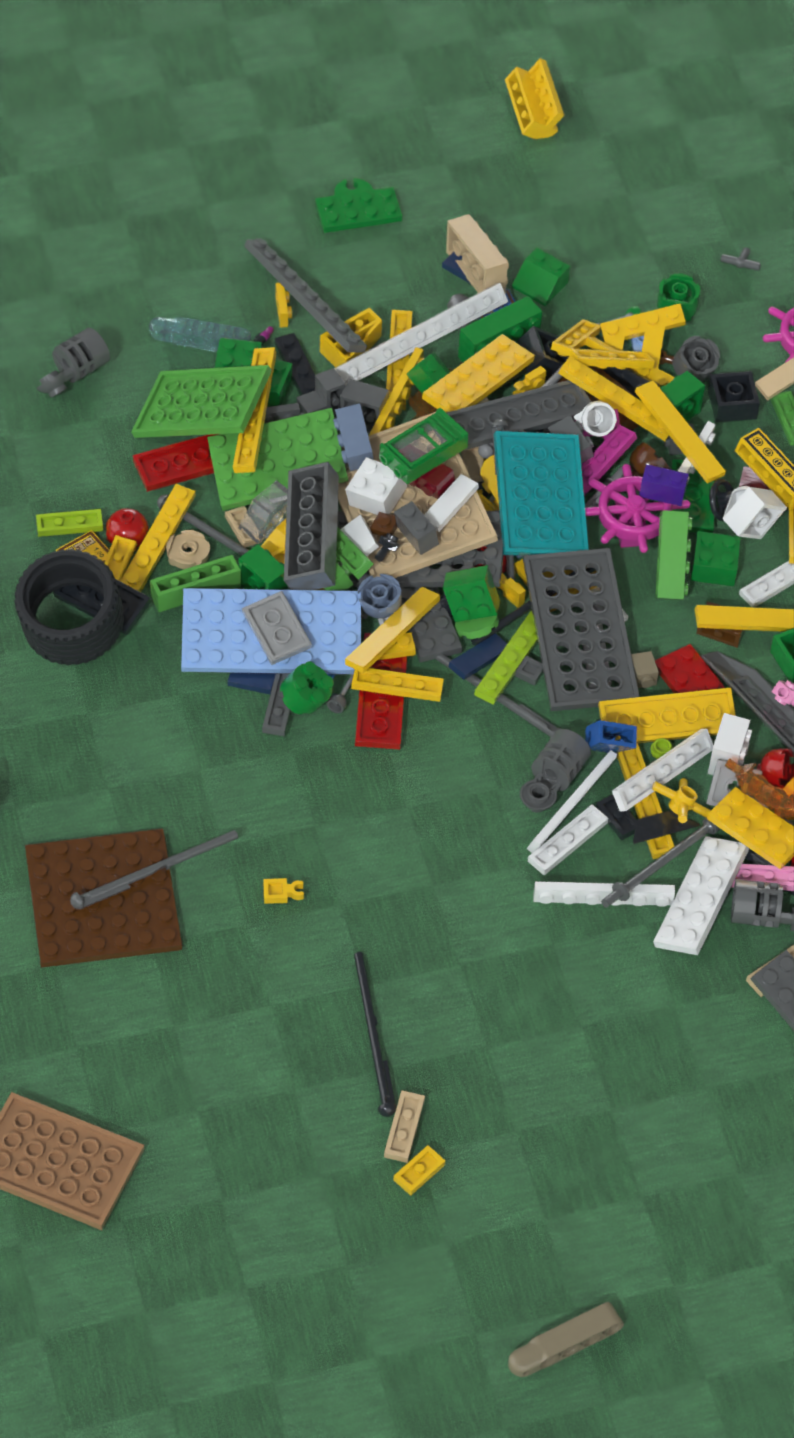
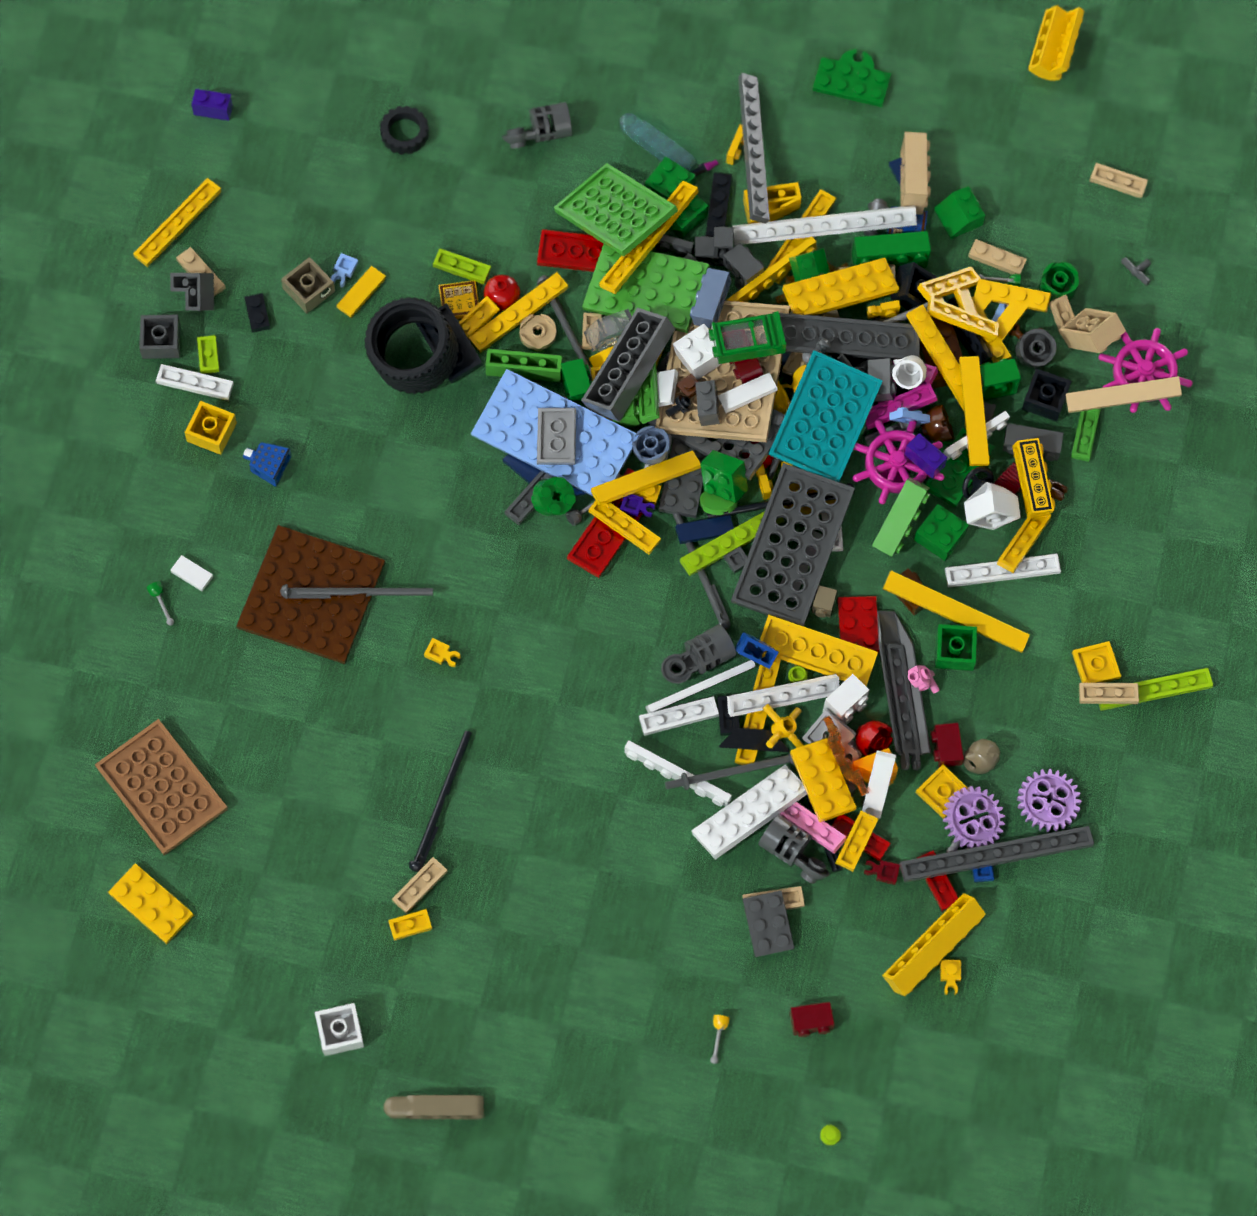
camera: 30 degrees right, 15 degrees up
none -> yellow plate [108,863,194,944]
none -> white brick [315,1003,364,1056]
none -> dark purple plate [620,494,655,517]
none -> light blue plate [889,407,930,426]
none -> tan plate [968,239,1027,274]
none -> dark grey brick [1002,423,1063,461]
none -> tan plate [1049,295,1075,336]
none -> tan brick [1059,308,1126,353]
none -> tan plate [1090,163,1148,199]

